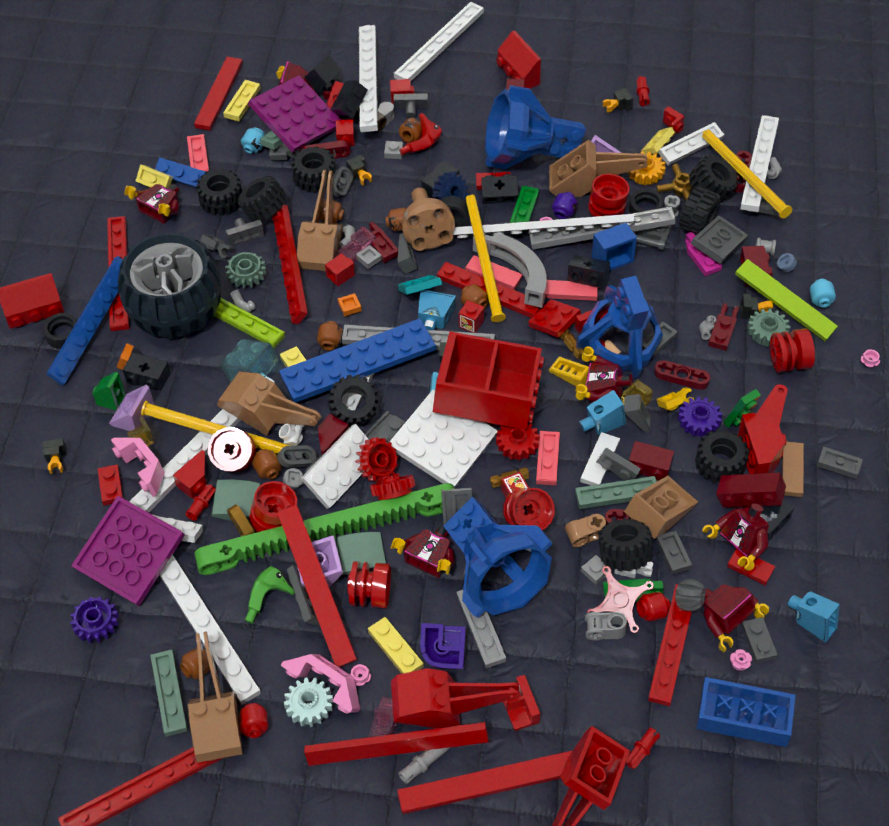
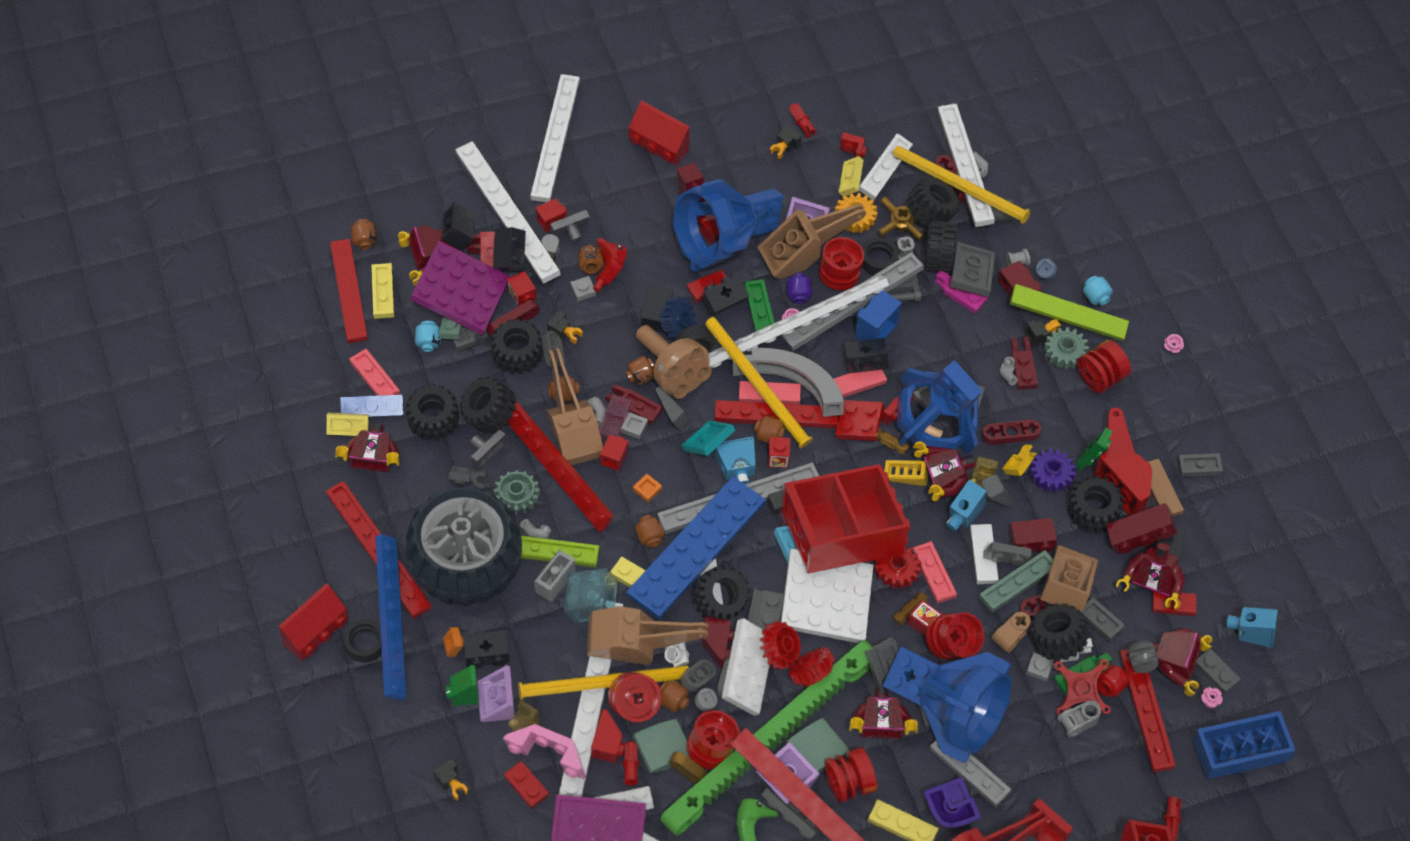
camera: 30 degrees left, 5 degrees up
none -> dark orange head [350,219,378,250]
none -> light grey brick [534,550,576,602]

